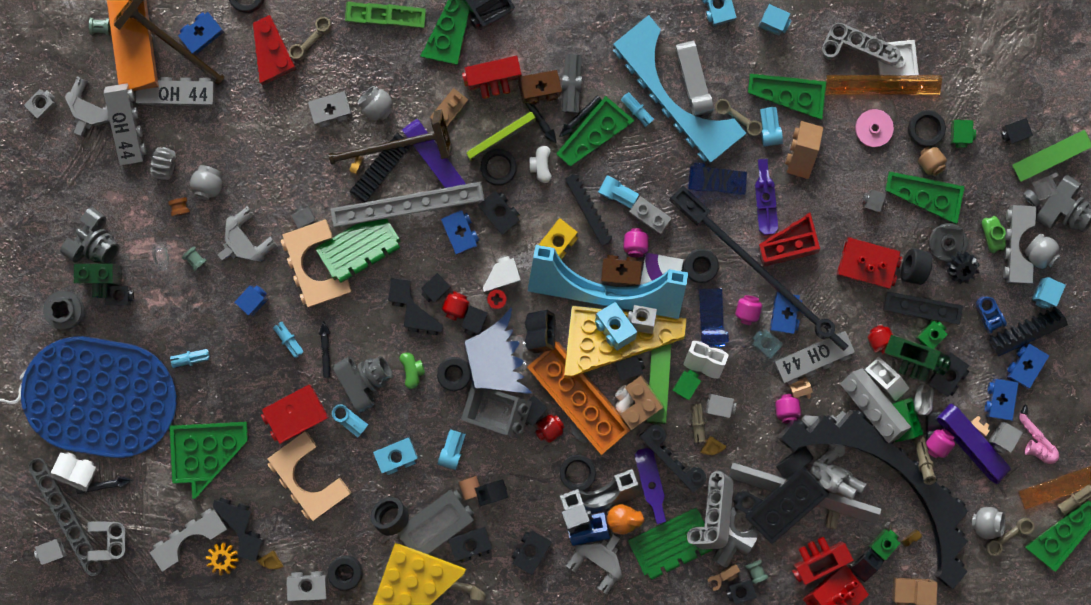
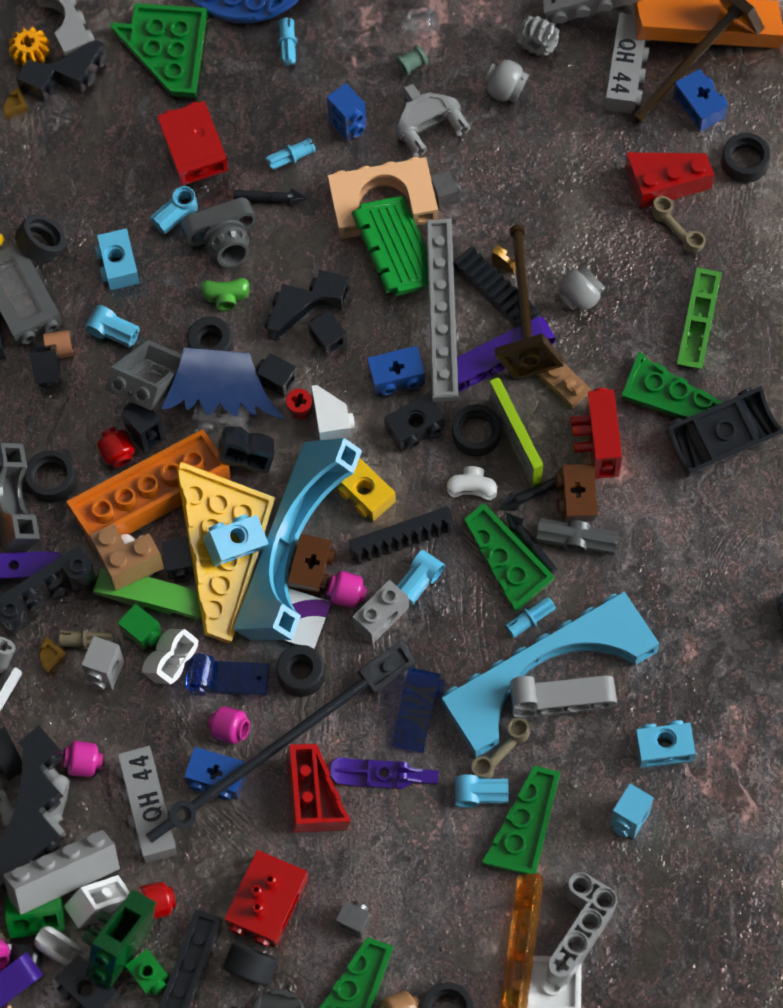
camera: 100 degrees right, 20 degrees down
dark orange wheel [168,197,190,217] -> none
light nougat arch [268,431,351,521] -> none
light grey brick [308,91,352,128] -> none
red head [442,291,470,321] -> none
light grey brick [628,305,657,334] -> none
clear light blue brick [752,329,783,359] -> none
medium nougat brick [785,121,823,179] -> none
light nougat tile [789,377,813,402] -> none
bright pink plate [855,109,894,148] -> none

